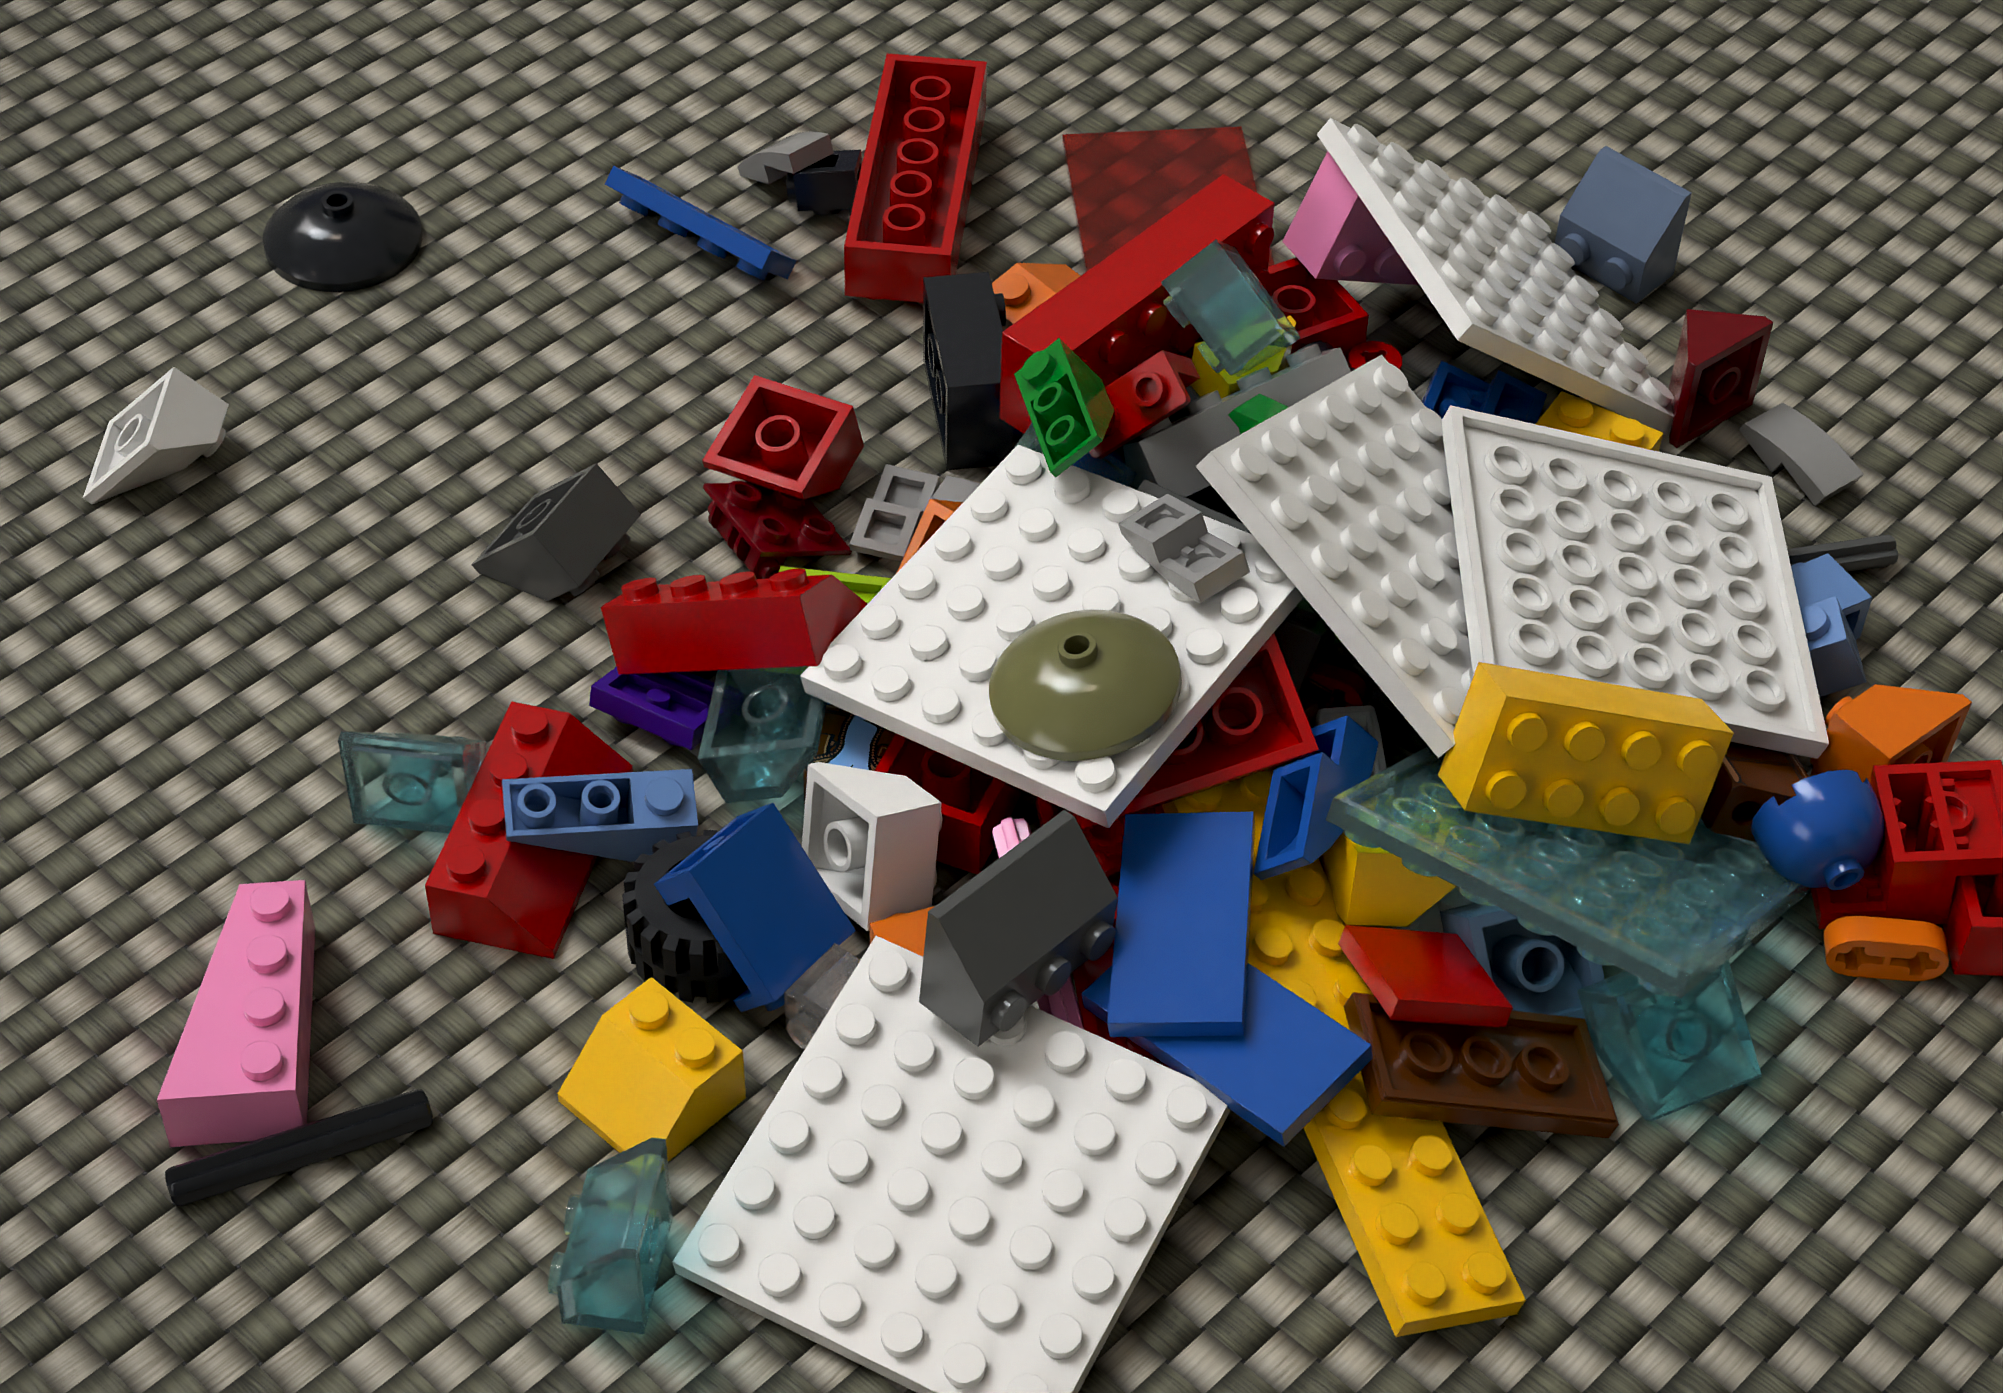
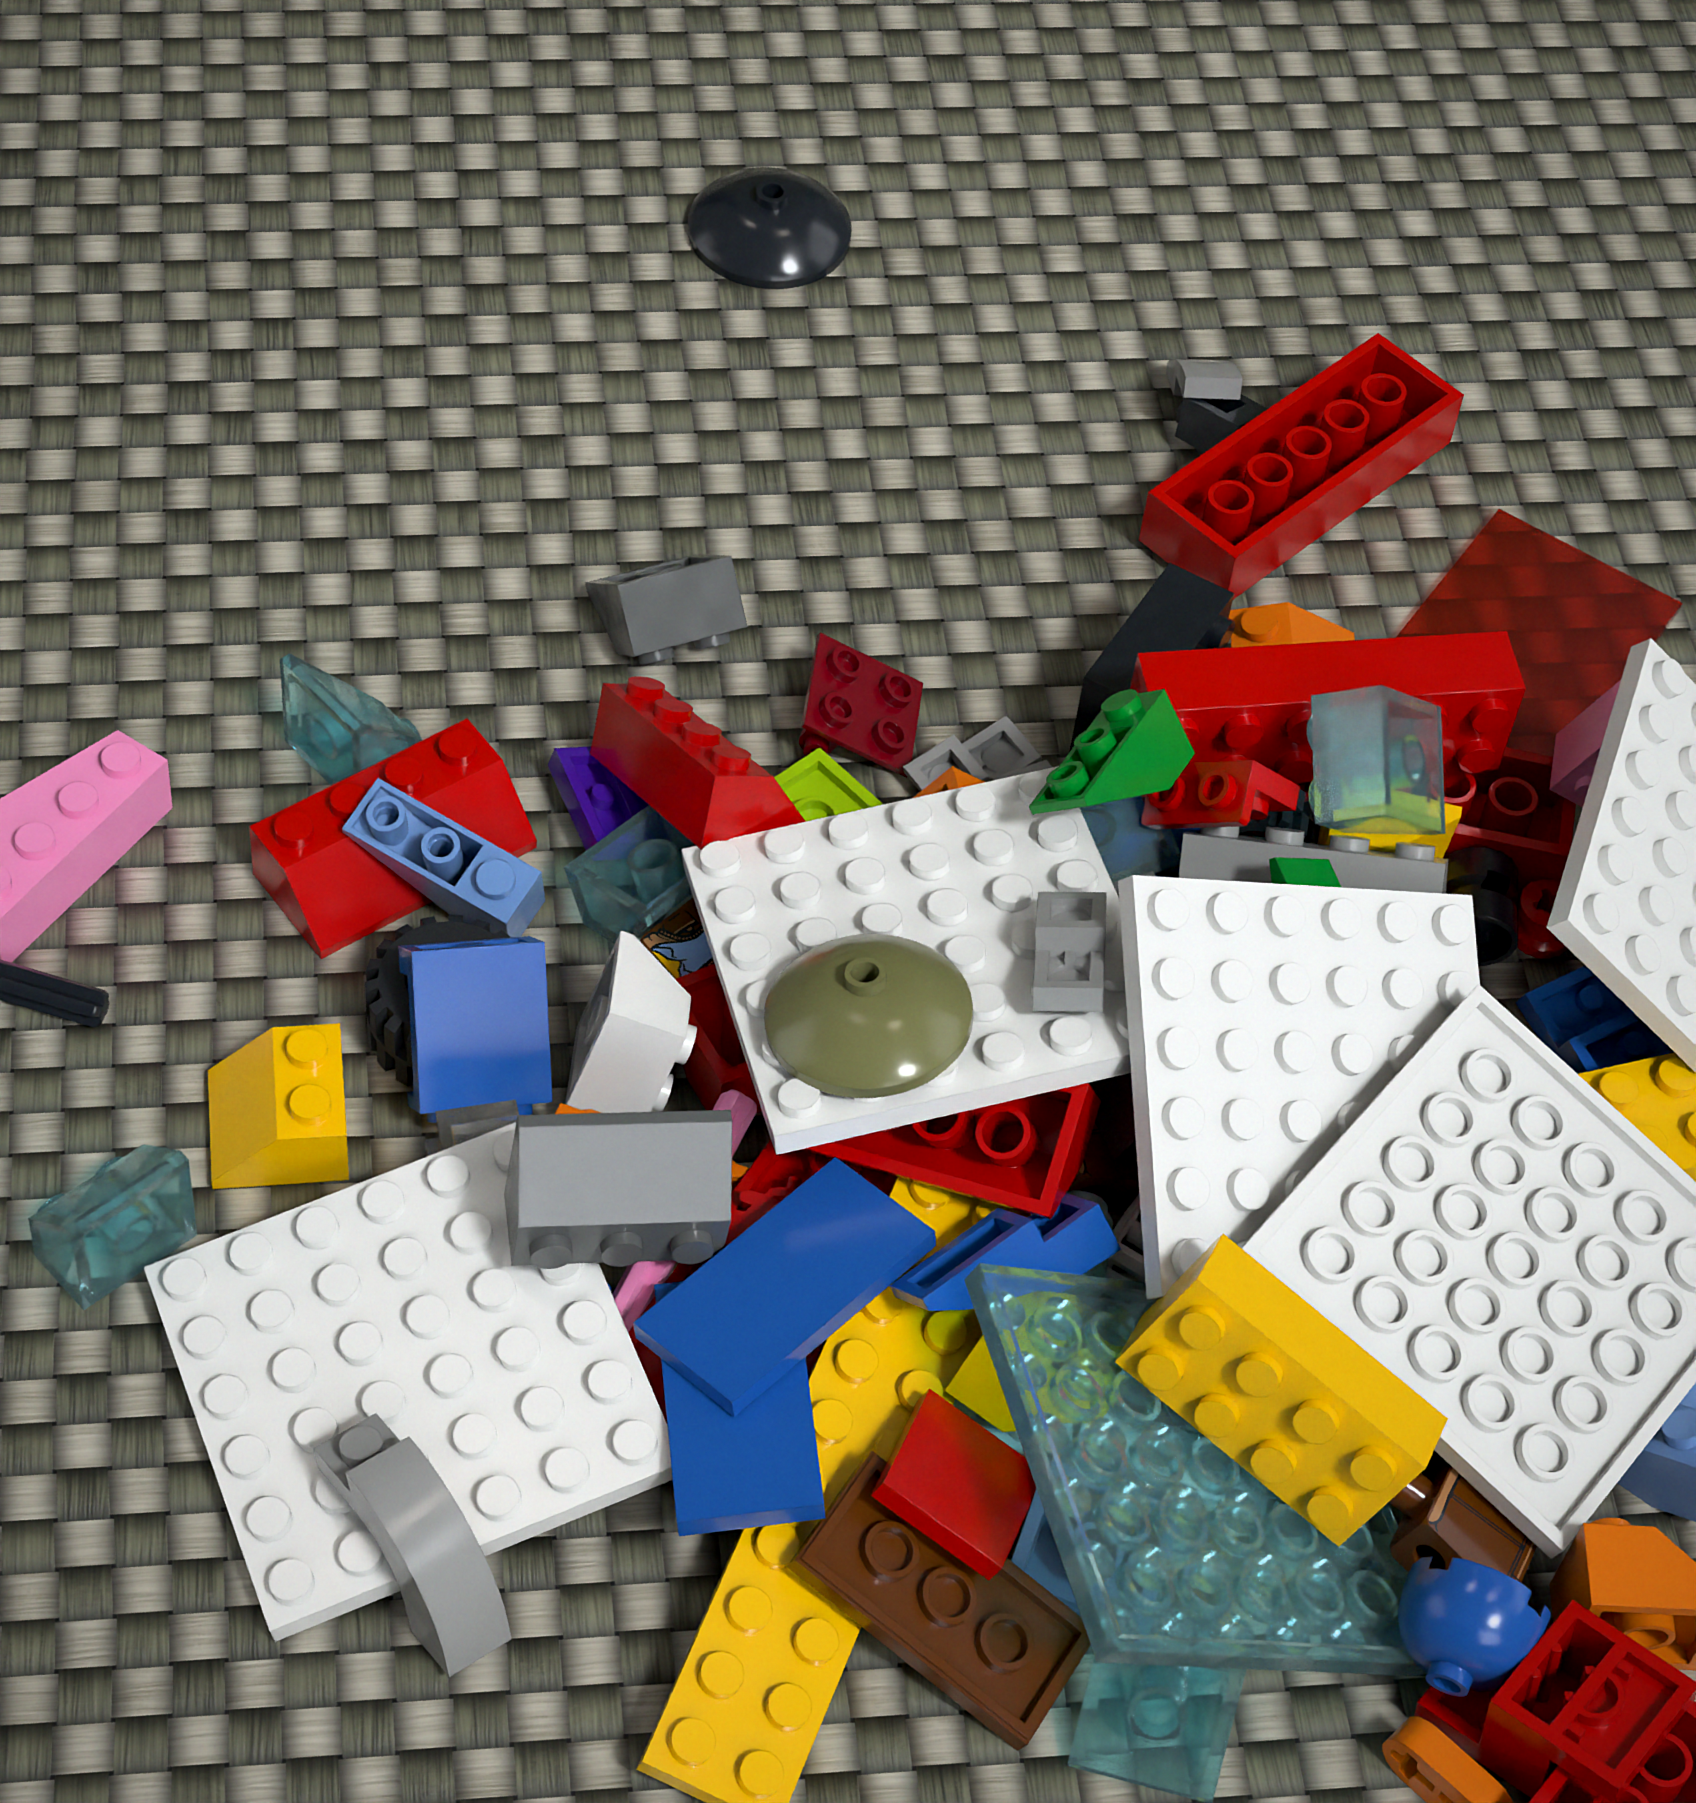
camera: 35 degrees right, 5 degrees up
white slope [83,367,229,504] -> none
blue plate [605,166,797,280] -> none
red slope [702,375,864,500] -> none
none -> light grey arch [313,1413,512,1677]

